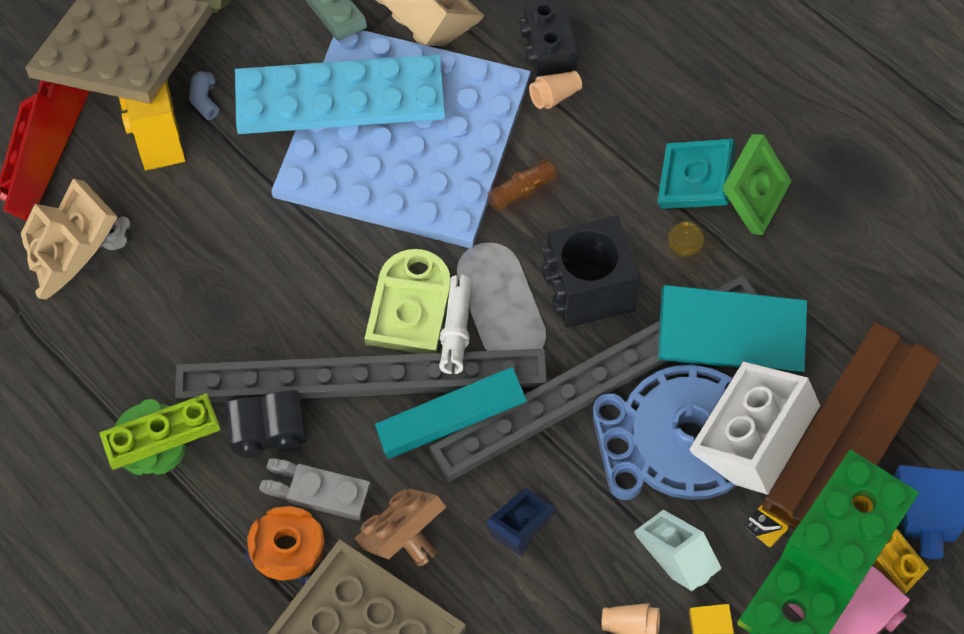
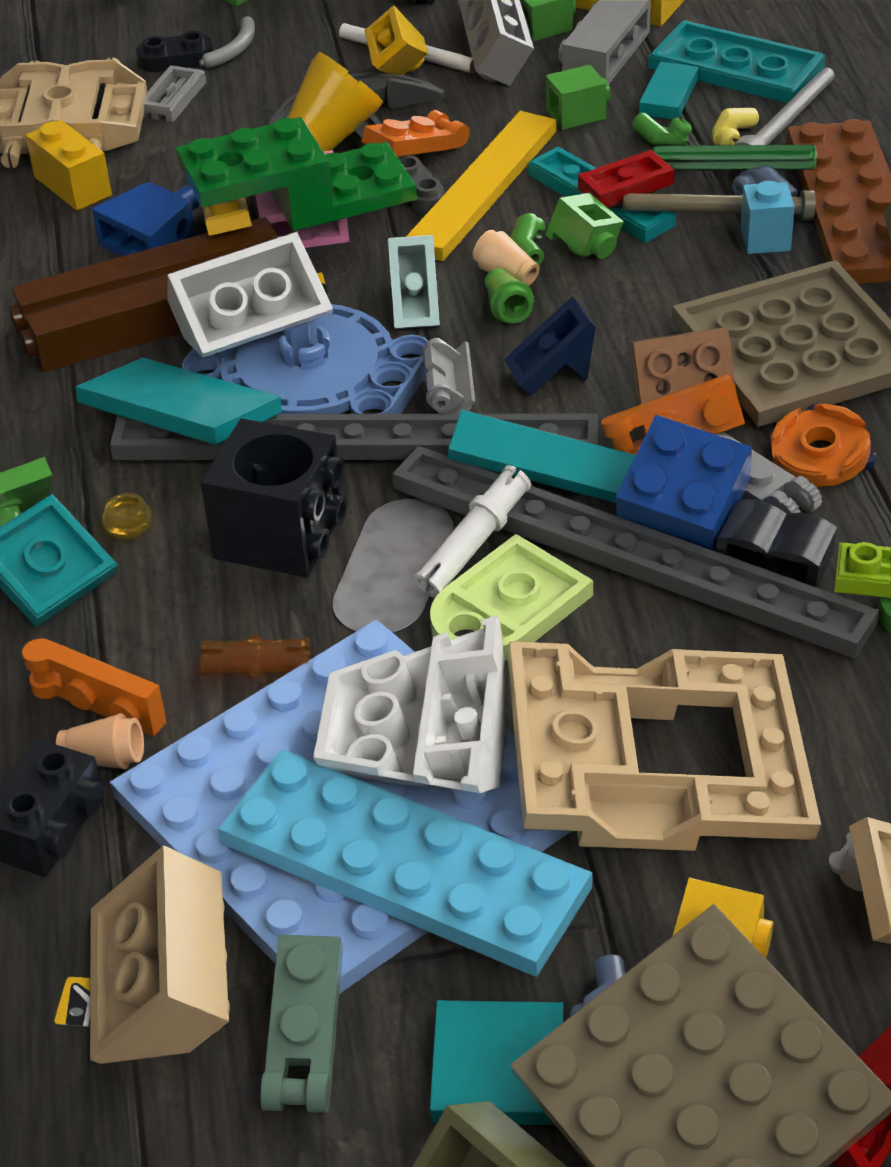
camera: 145 degrees left, 20 degrees down
none -> orange plate [22,638,167,737]
none -> white wedge [313,615,509,793]
none -> light grey hinge [422,338,475,414]
none -> teal tile [430,1000,563,1125]
none -> bright green cone [485,268,534,324]
none -> tan piece [507,641,821,851]
none -> orange plate [601,374,745,455]
none -> blue brick [615,415,752,552]

